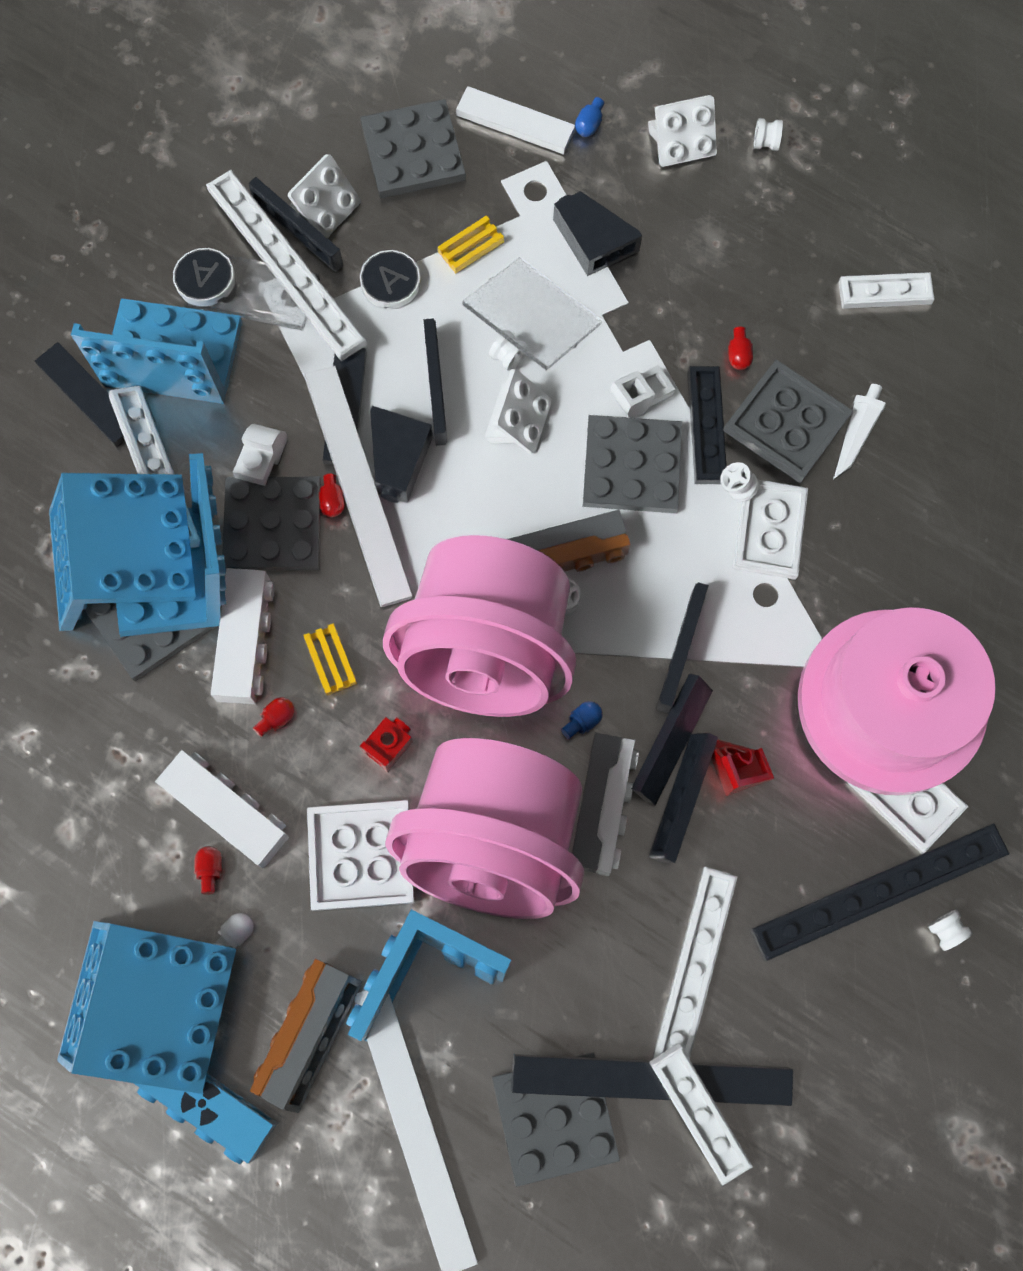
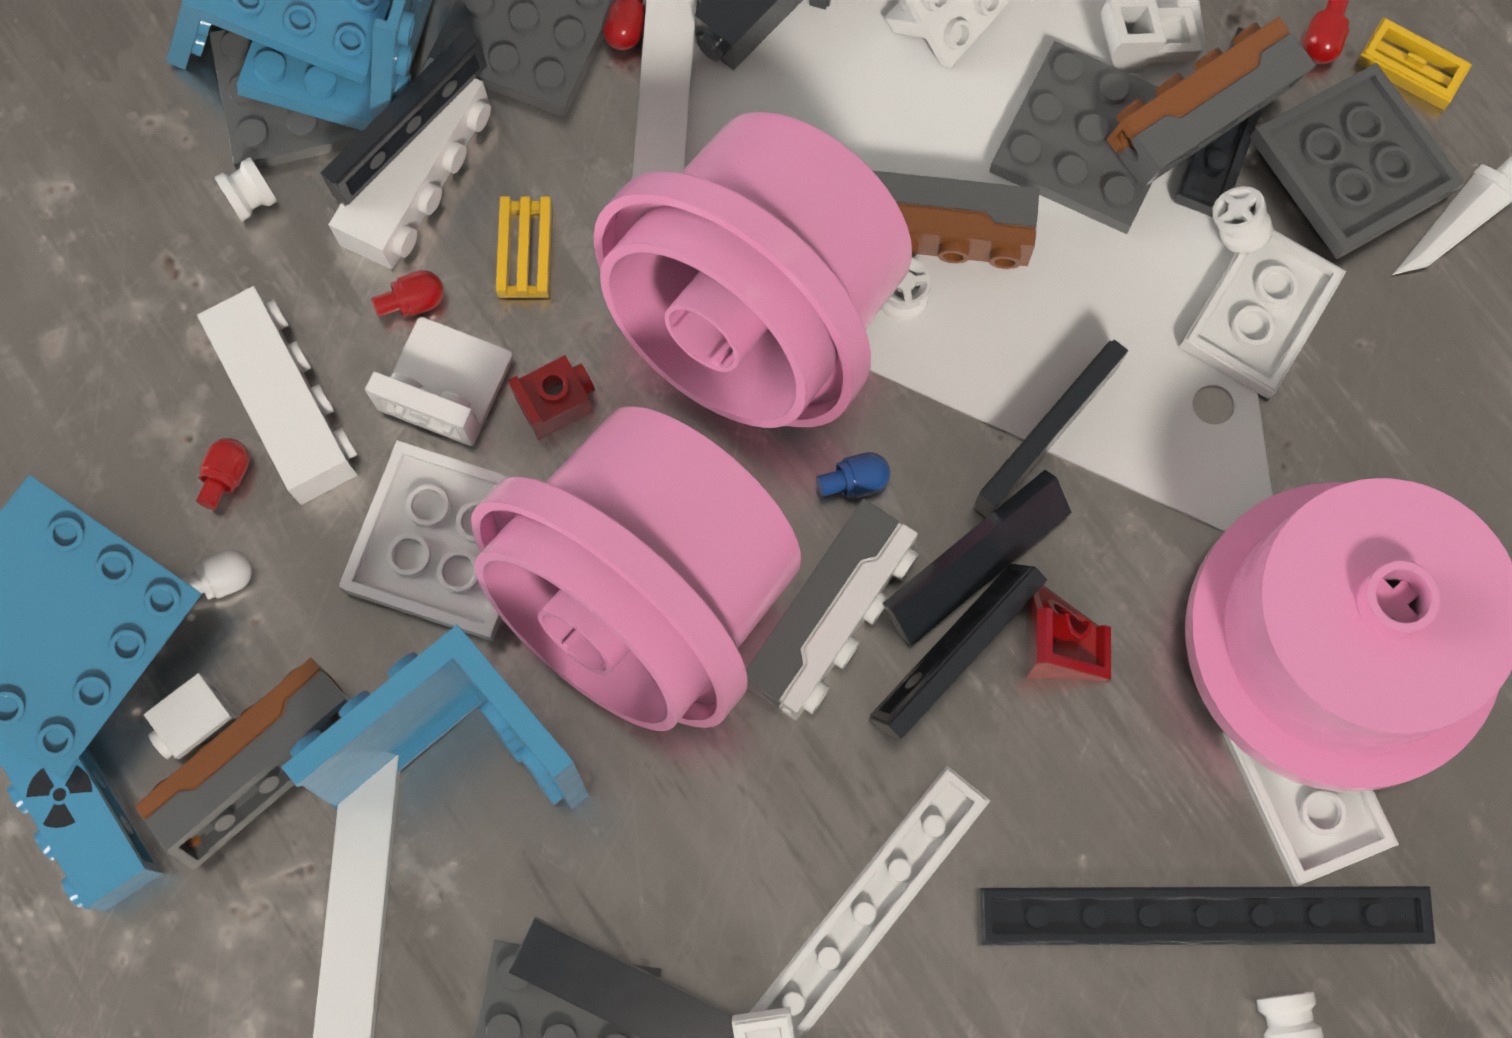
camera: 25 degrees right, 0 degrees up
none -> white brick [143,673,240,763]
none -> white wheel [214,157,278,222]
none -> black tile [320,29,487,206]
none -> white bracket [365,317,513,447]
none -> piece [1106,17,1316,189]
none -> yellow tile [1356,17,1472,111]

